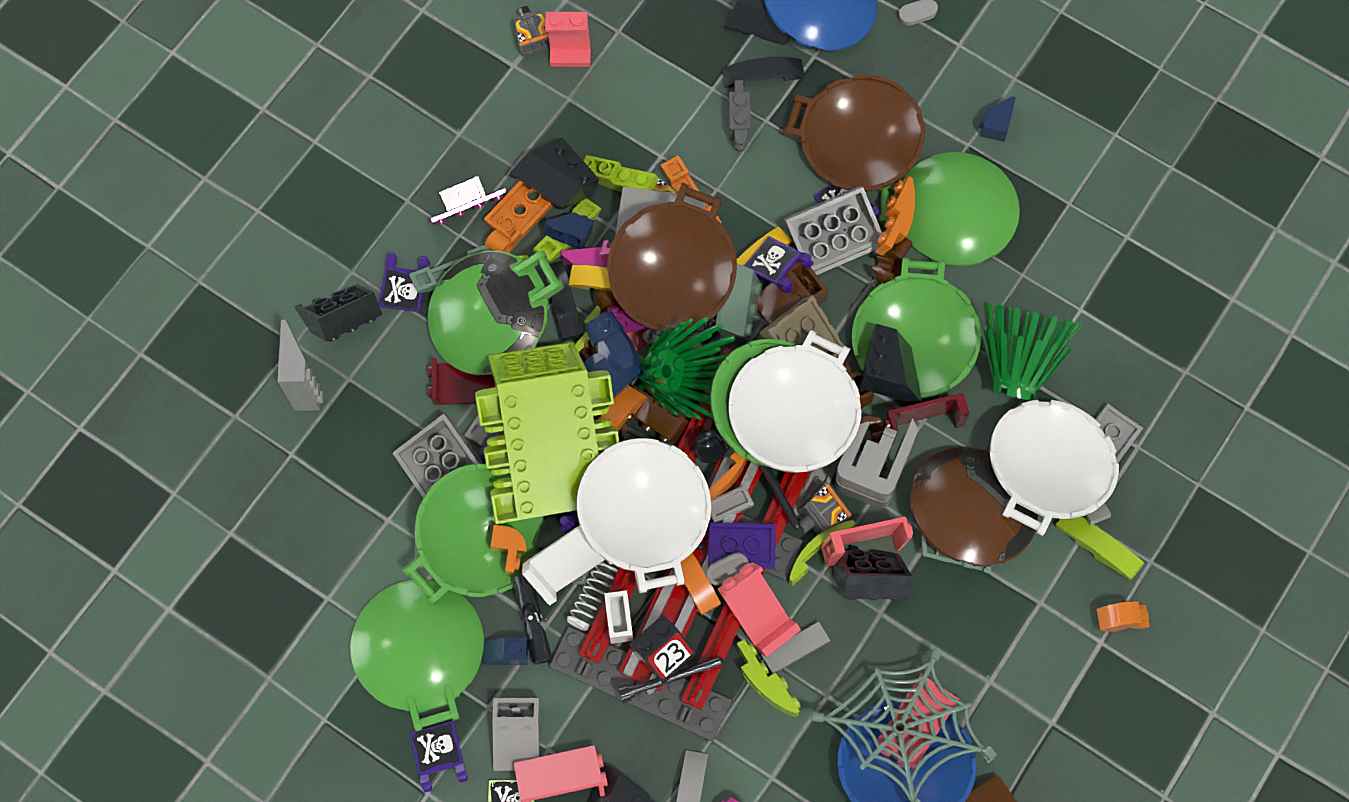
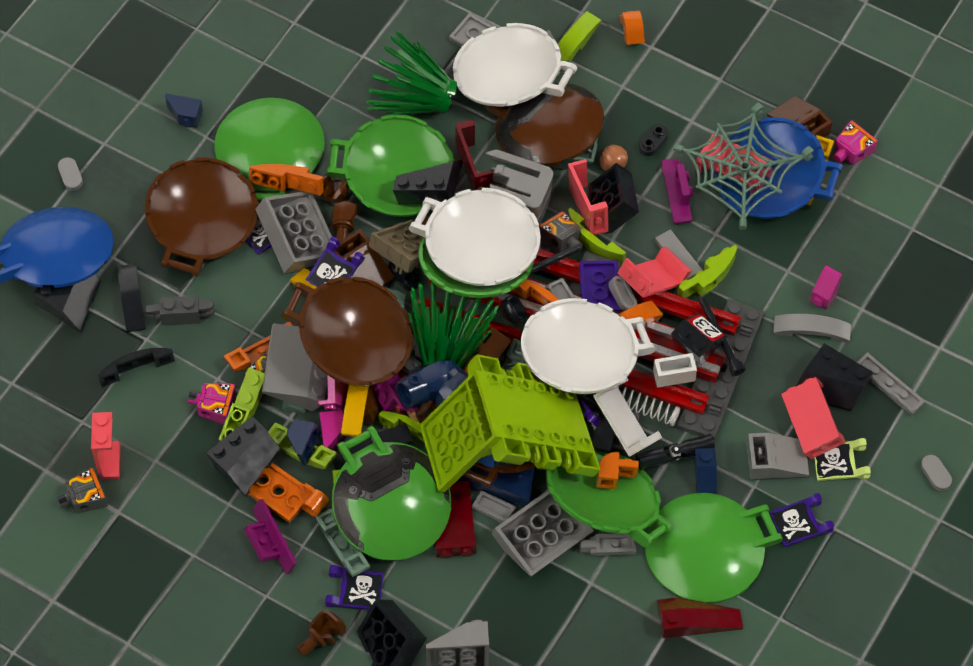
camera: 95 degrees left, 10 degrees down
none -> black slope [98,348,175,387]
none -> torso [188,383,236,424]
none -> reddish brown piece [296,610,346,657]
none -> reddish brown piece [332,200,359,241]
none -> nougat hair [599,144,628,171]
none -> black plate [639,124,668,156]
none -> dark red wedge [657,597,743,638]
none -> magenta bracket [661,158,693,224]

